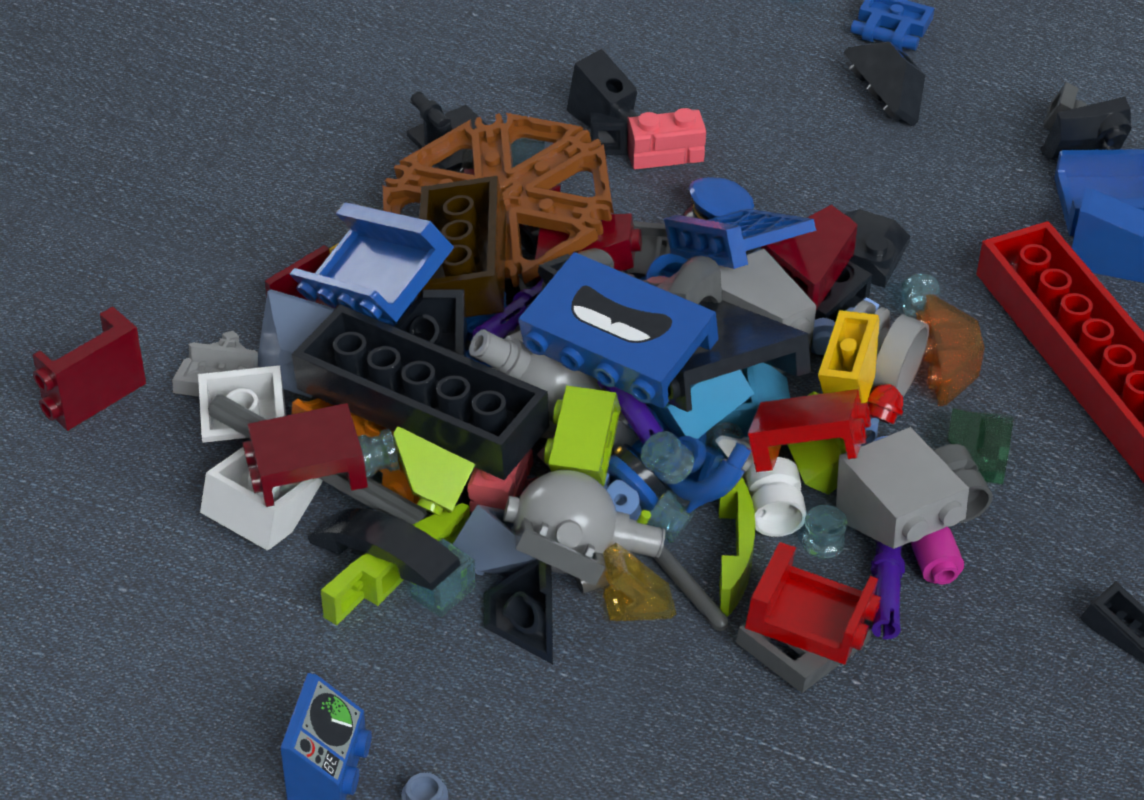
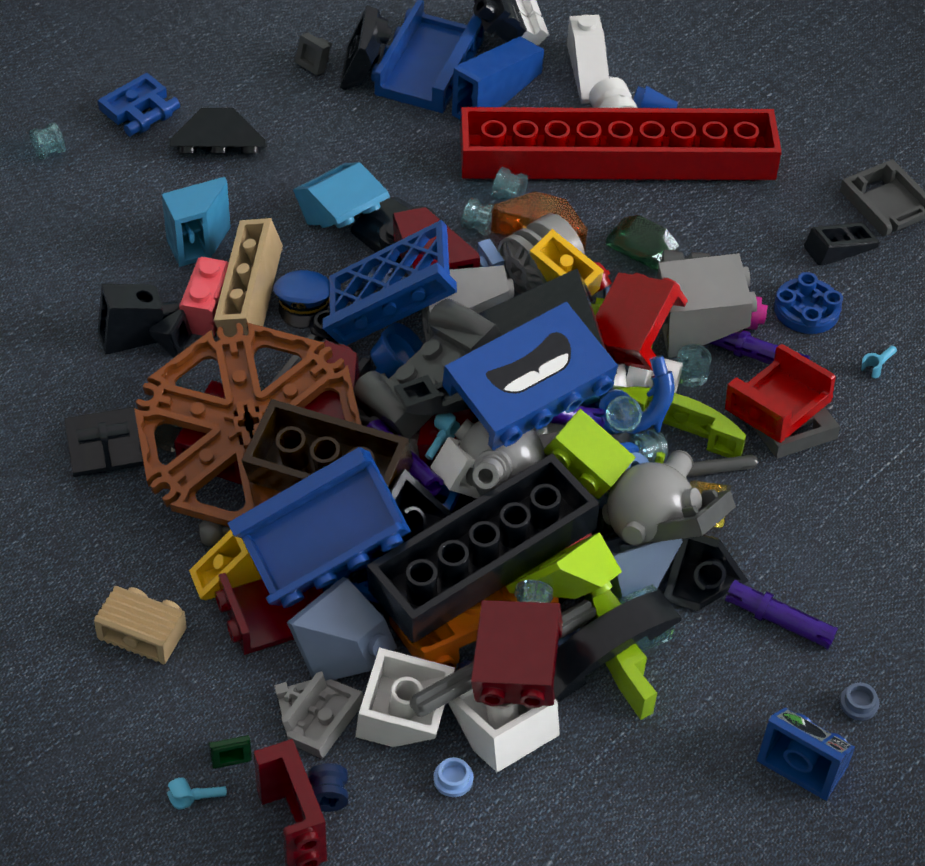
camera: 70 degrees left, 5 degrees up
none -> tan brick [94,586,187,664]
none -> dark azure slope [162,177,231,267]
none -> medium azure hand [167,778,227,810]
none -> dark green slope [208,735,252,769]
none -> tan brick [214,218,283,337]
none -> dark azure slope [293,162,390,228]
none -> dark blue wheel [308,763,348,812]
none -> light blue plate [433,757,474,797]
none -> clear light blue wheel [492,167,528,205]
none -> dark purple pin [725,579,838,650]
none -> blue tile [774,272,843,334]
none -> medium azure hand [861,346,897,378]

